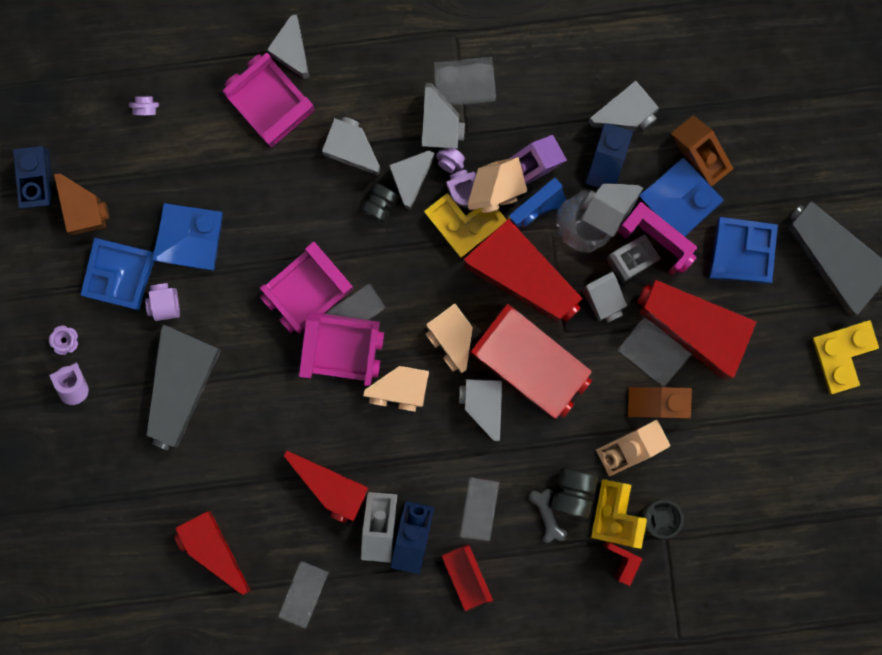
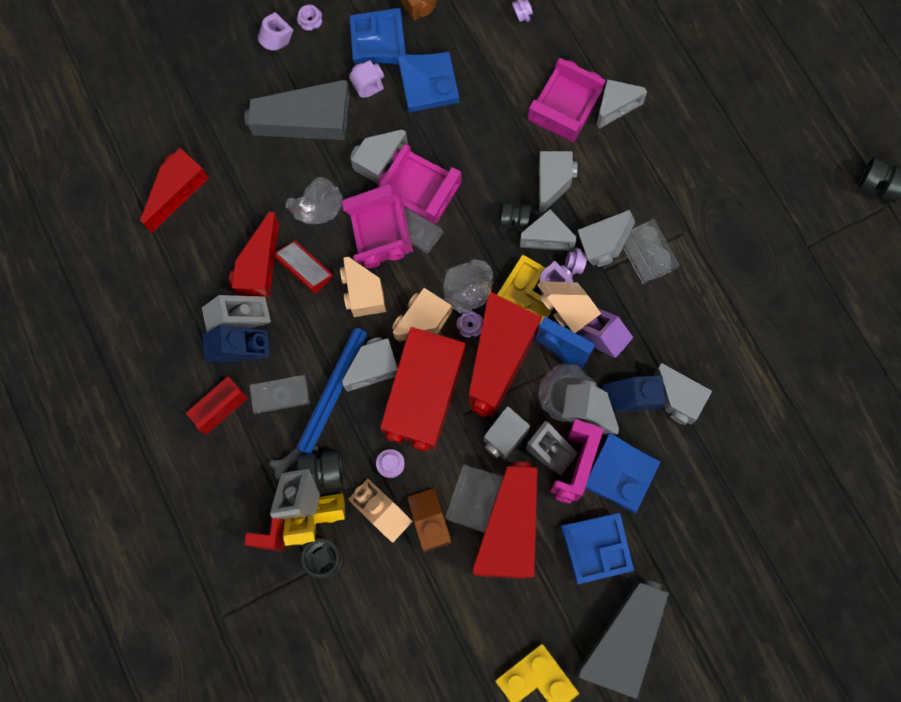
camera: 75 degrees right, 10 degrees down
clear plate [278,561,329,628] -> none
dark orange slope [671,115,733,187] -> none
none -> light grey slope [270,469,320,519]
none -> flat silver slope [274,241,334,294]
none -> clear hair [286,177,342,225]
none -> blue axle [297,328,367,454]
none -> light grey slope [351,130,408,184]
none -> lavender plate [376,449,405,478]
none -> clear hair [443,259,493,314]
none -> lavender plate [457,311,483,338]

